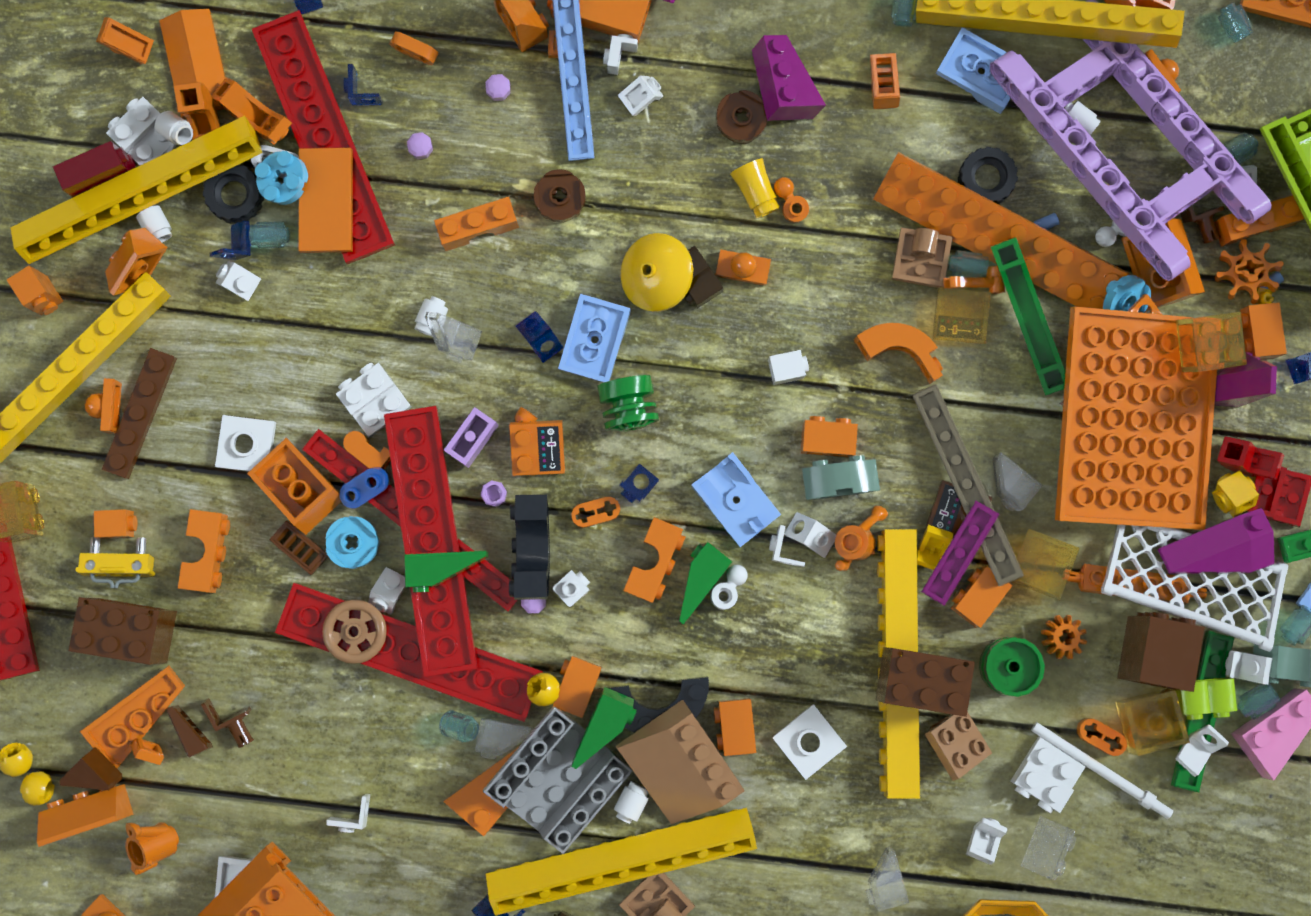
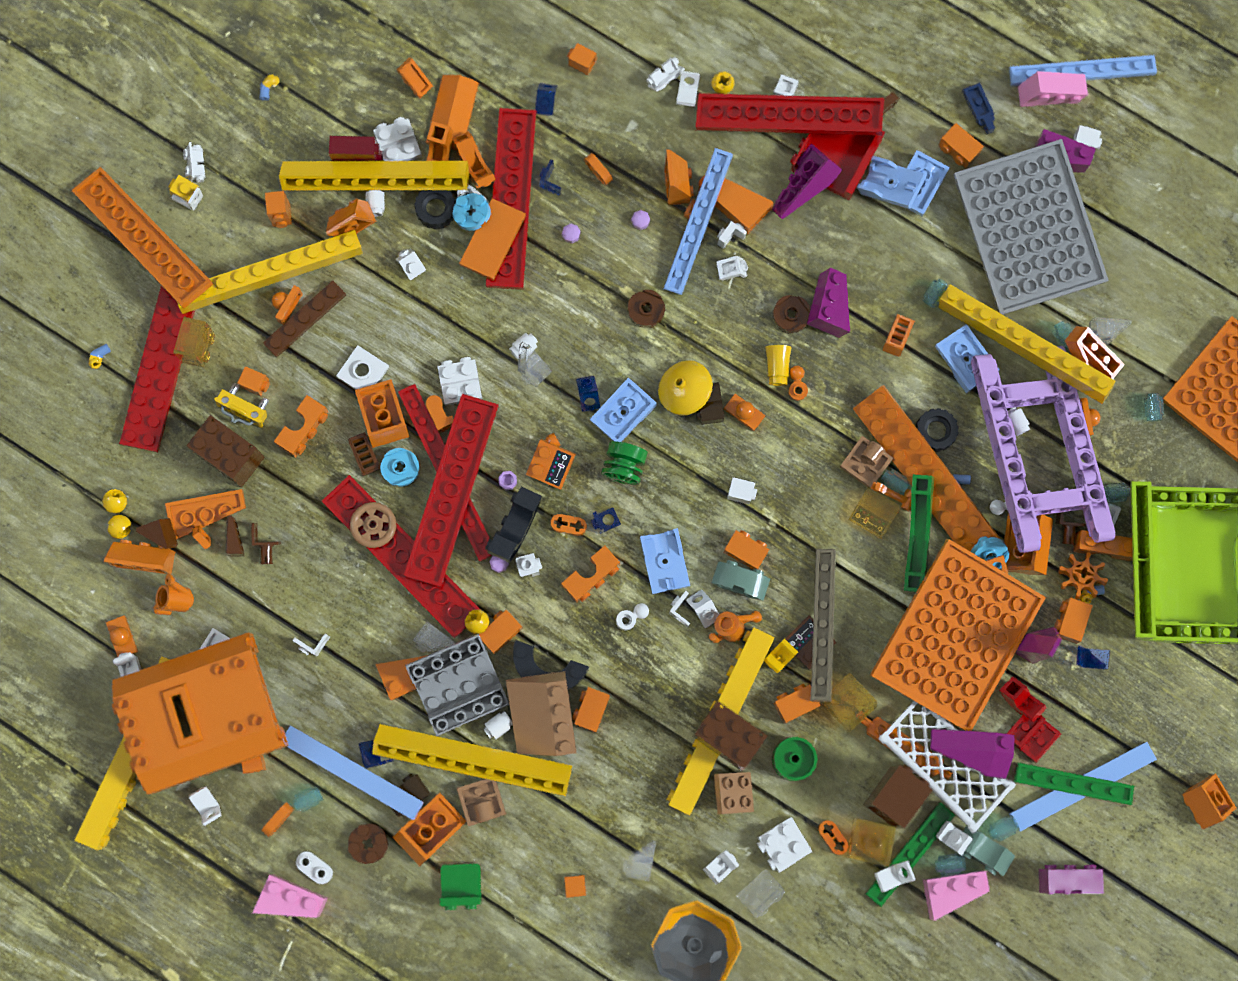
camera: 25 degrees right, 5 degrees down
white brick [155,111,193,145] -> none
clear blue bracket [210,221,252,260] -> none
clear light blue brick [249,222,290,248] -> none
blue plate [339,467,389,508] -> none
white bracket [368,567,406,615] -> none
green slope [404,551,488,593] -> none
orange arch [434,196,519,251] -> none
clear light blue brick [439,710,479,742] -> none
lavender brick [444,407,499,468] -> none
green slope [571,687,637,769] -> none
green slope [679,542,733,624] -> none
white piece [772,704,847,780] -> none
orange arch [854,323,943,384] -> none
magenta tile [921,501,1000,606] -> none
clear slope [993,452,1043,511] -> none
white bar [1031,722,1173,819] -> none
orange gear [1041,615,1087,659] -> none
clear yellow brick [1176,312,1247,373] -> none
lime brick [1176,678,1237,720] -> none
yellow brick [1212,470,1259,518] -> none

